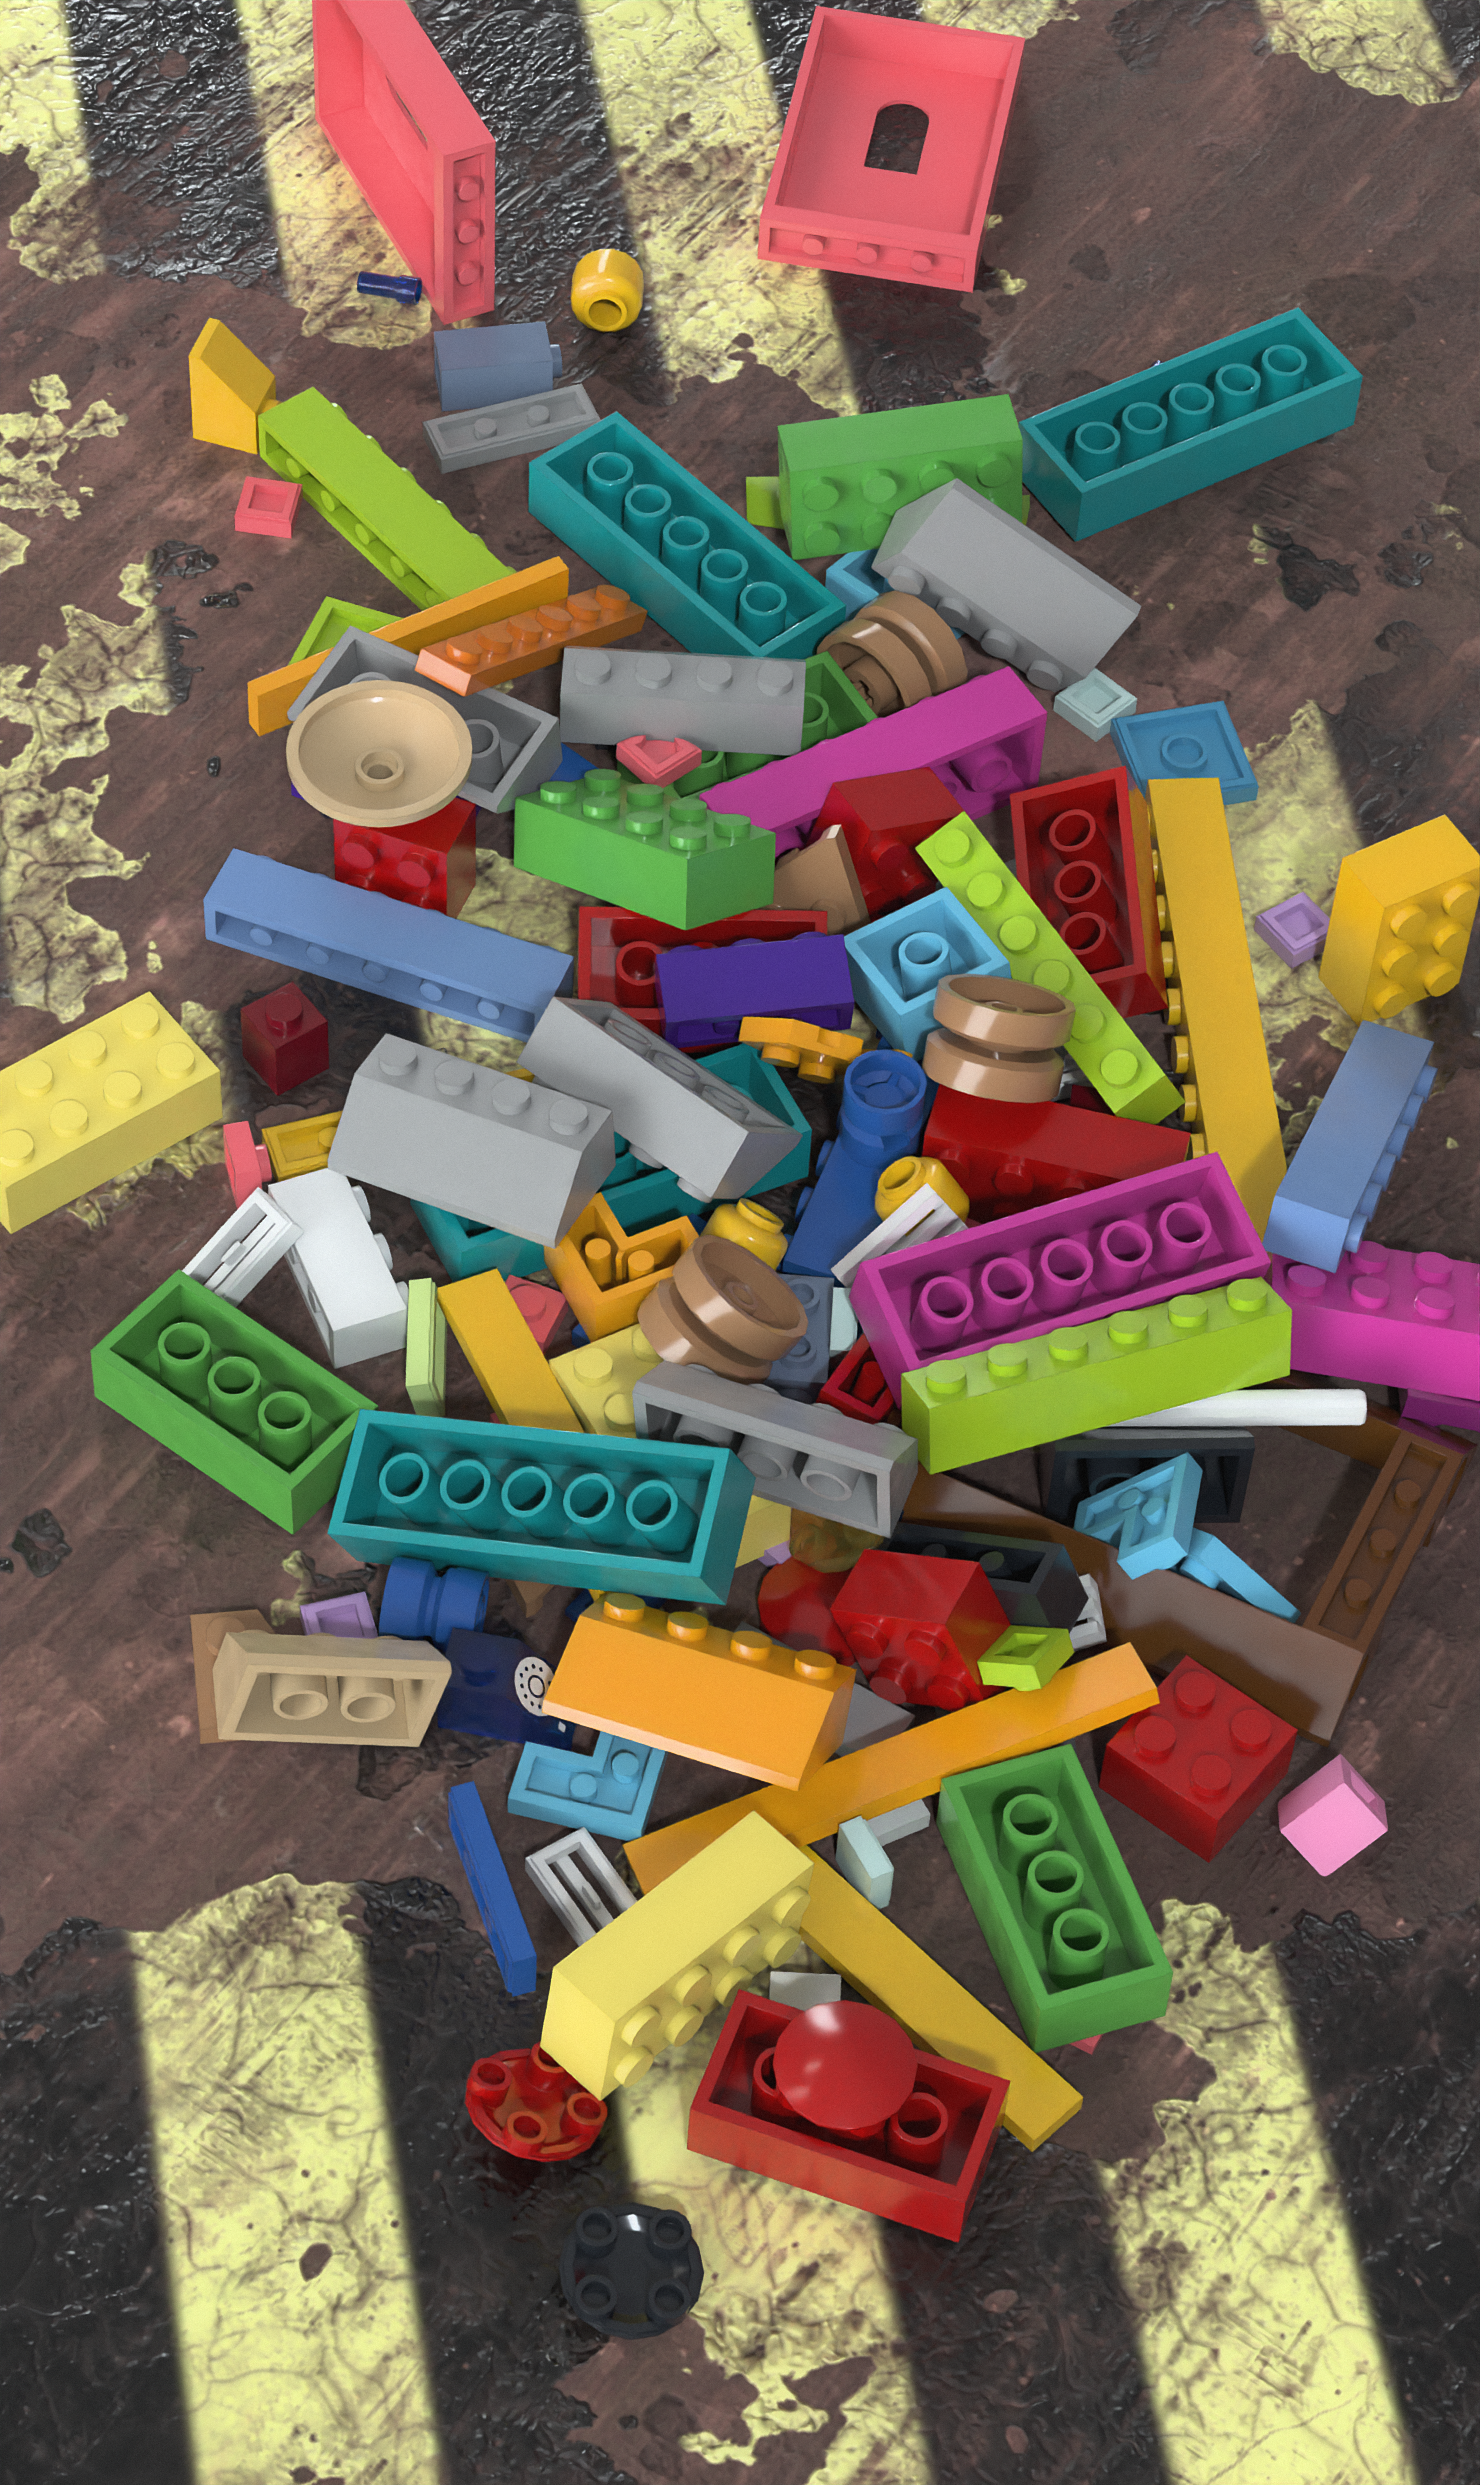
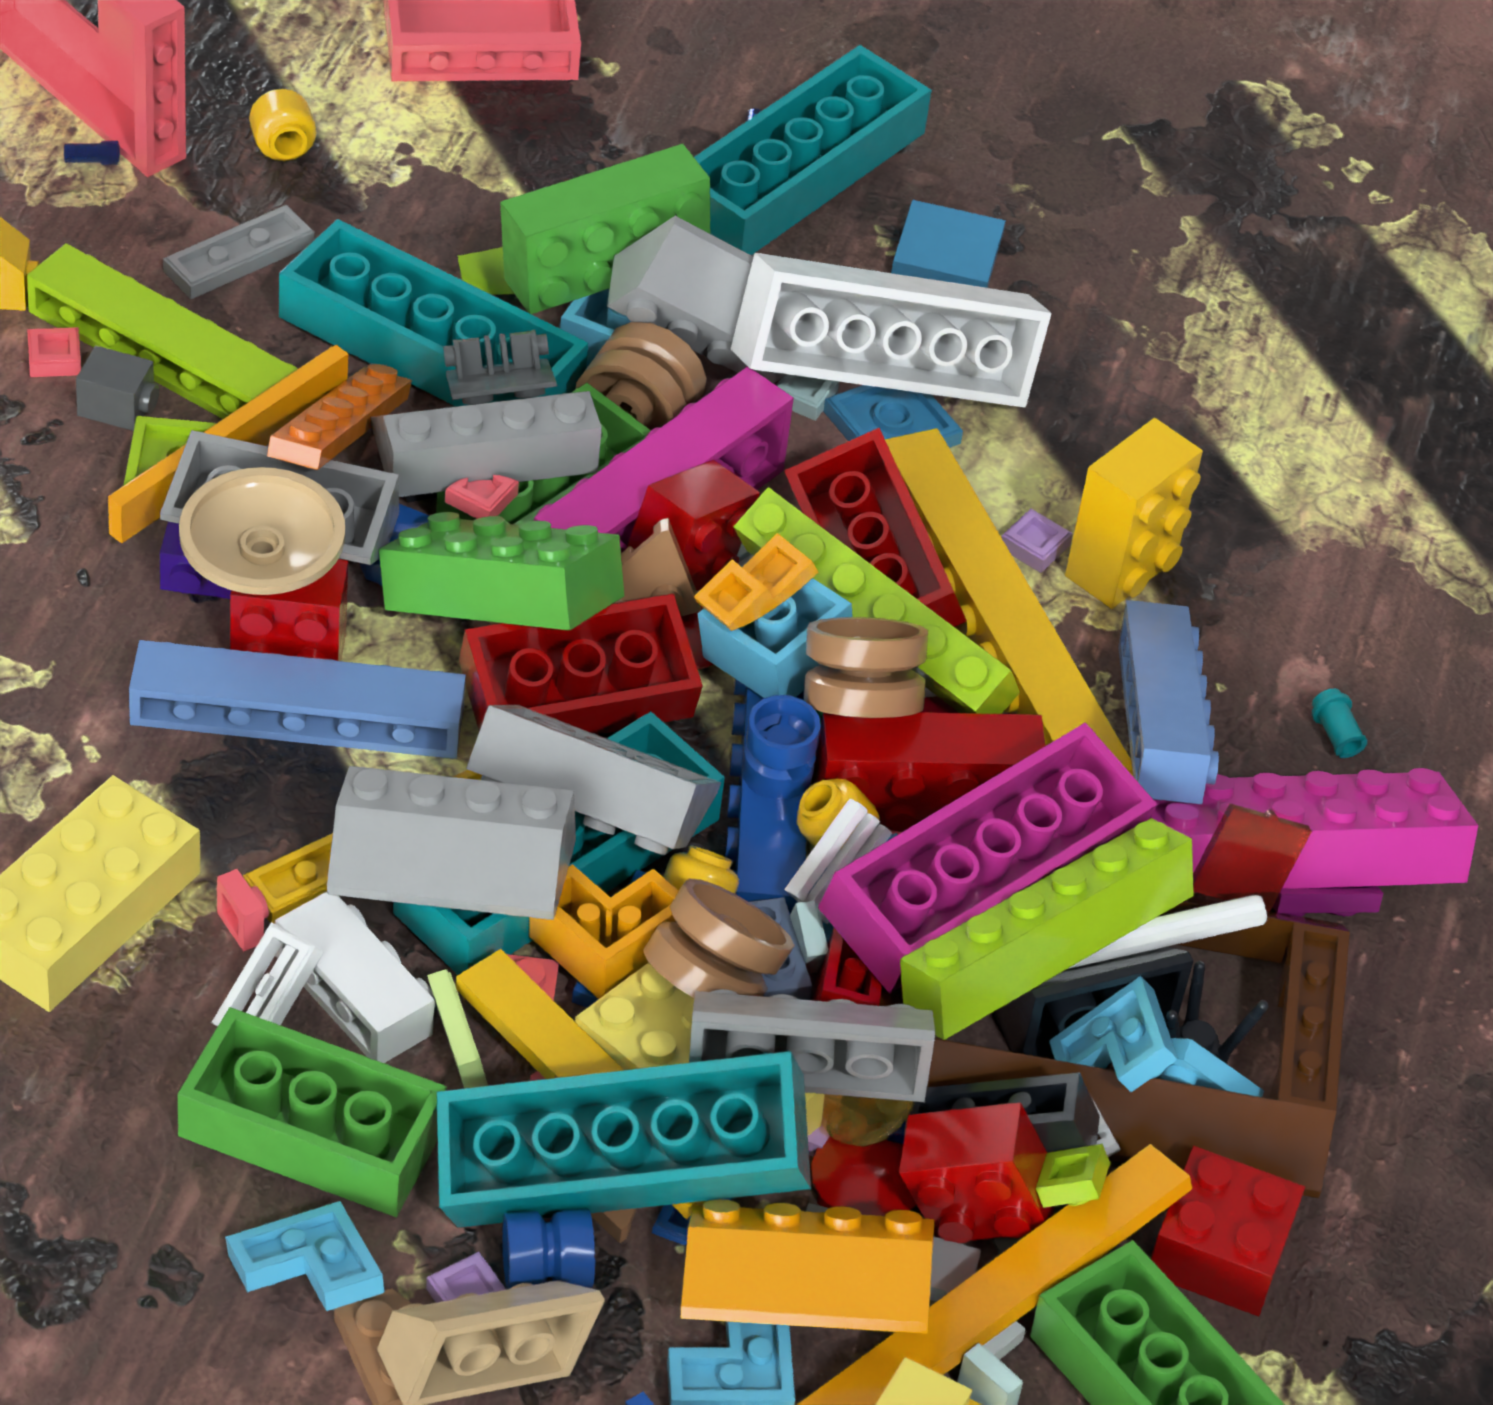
camera: 20 degrees left, 5 degrees down
dark red brick [240,981,329,1096] -> none
sand blue brick [434,321,562,411] -> none
clear blue slope [437,1627,578,1752] -> none
dark purple brick [655,932,854,1048] -> none
light orange wing [738,1016,913,1084] -> none
bright pink panel [1278,1754,1388,1876] -> none
none -> dark grey brick [76,345,159,431]
none -> medium azure plate [226,1201,384,1311]
none -> dark grey hinge [443,330,557,405]
none -> light orange slope [694,533,818,631]
none -> white brick [731,253,1052,408]
none -> dark azure tile [891,200,1006,288]
none -> black plant [1166,961,1269,1064]
none -> clear red piece [1193,803,1312,912]

